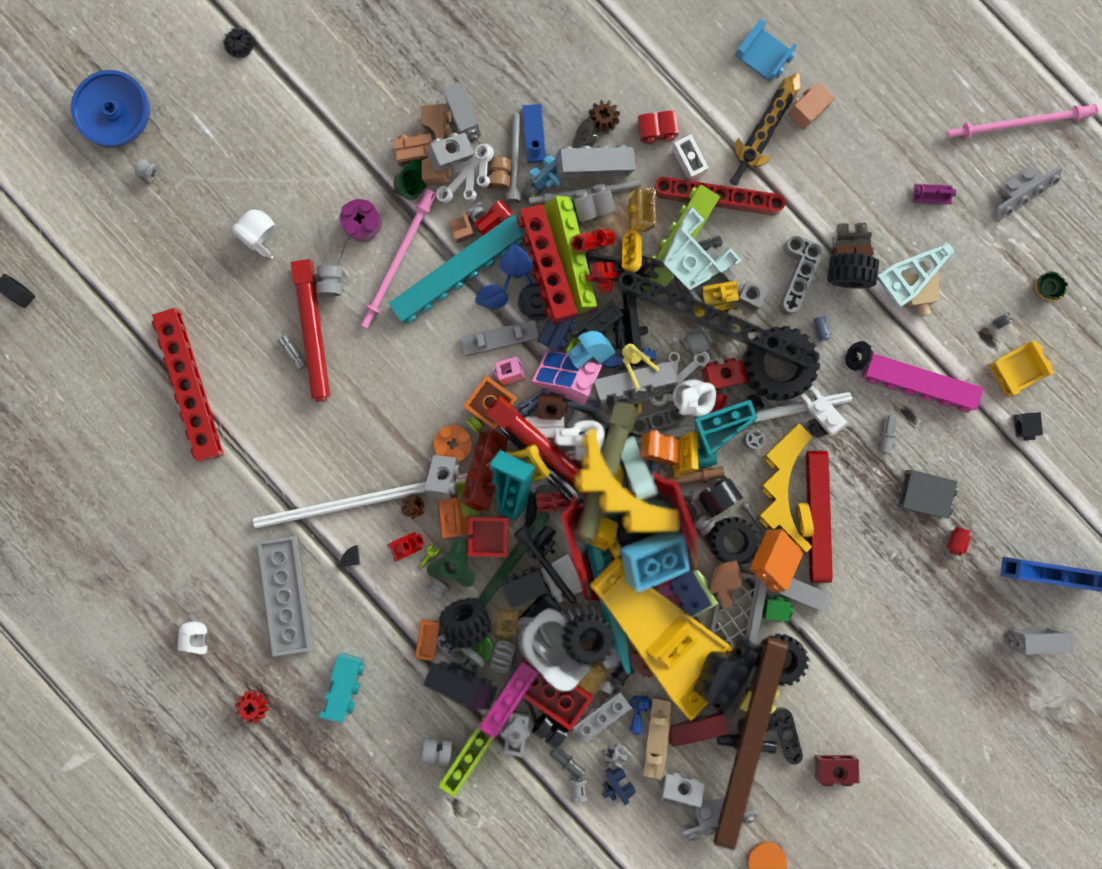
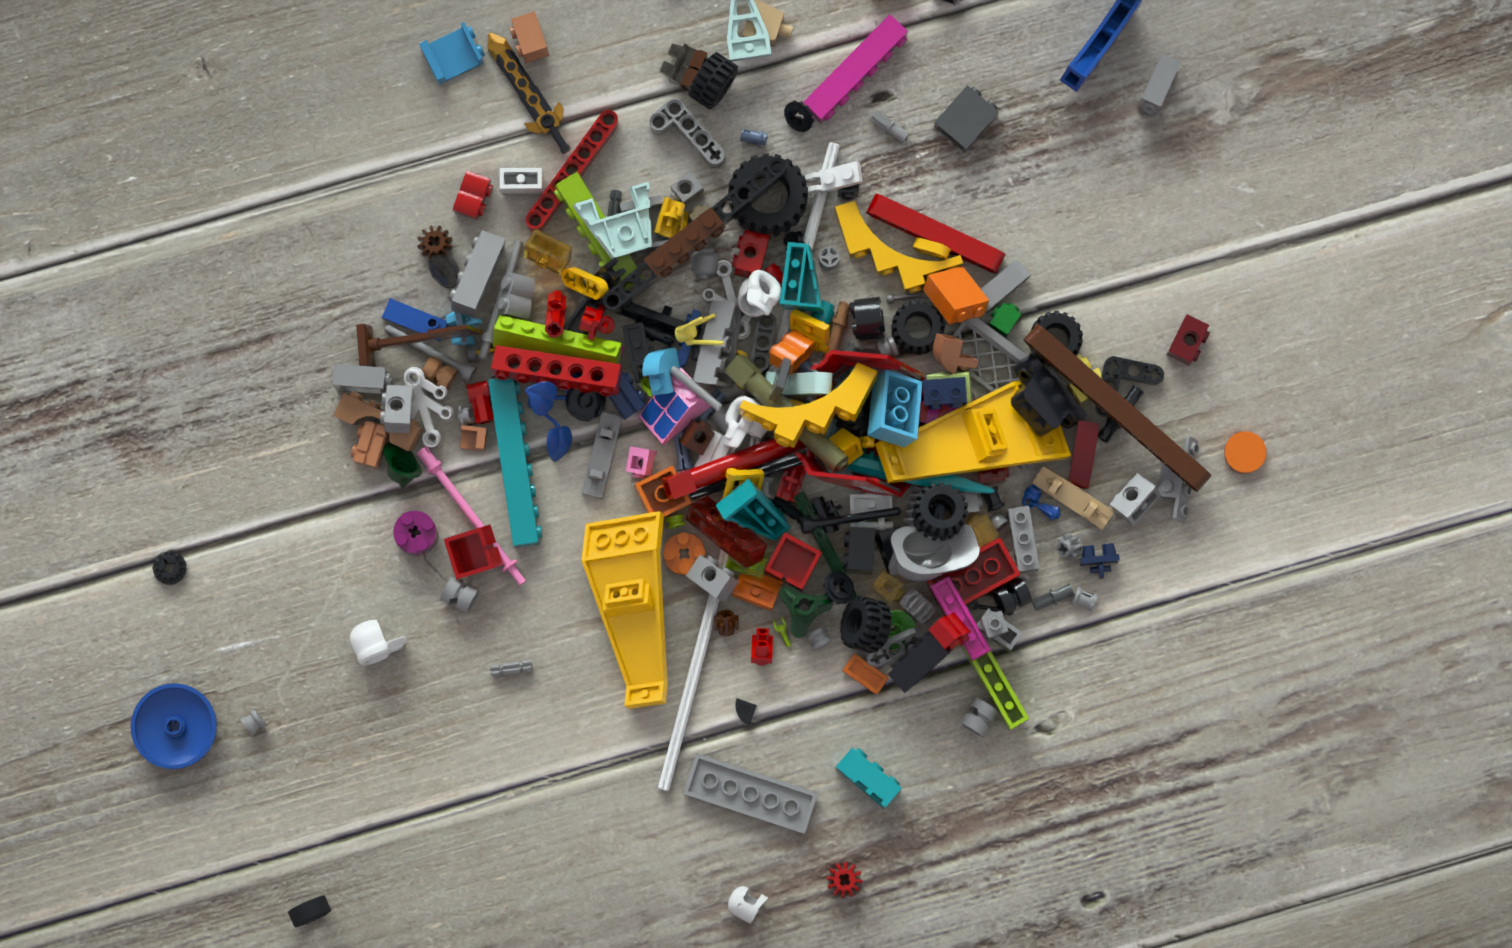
camera: 60 degrees left, 5 degrees down
red brick [152,308,224,462] -> none
red brick [290,259,331,402] -> none
red brick [946,527,971,556] -> none
none -> reddish brown piece [356,324,483,367]
none -> red piece [444,524,503,580]
none -> yellow wing [581,511,668,709]
none -> reddish brown brick [643,207,726,279]
none -> light grey bar [670,366,722,411]
none -> dark grey tile [769,357,791,402]
none -> black gear [822,571,855,605]
none -> red brick [928,612,971,650]

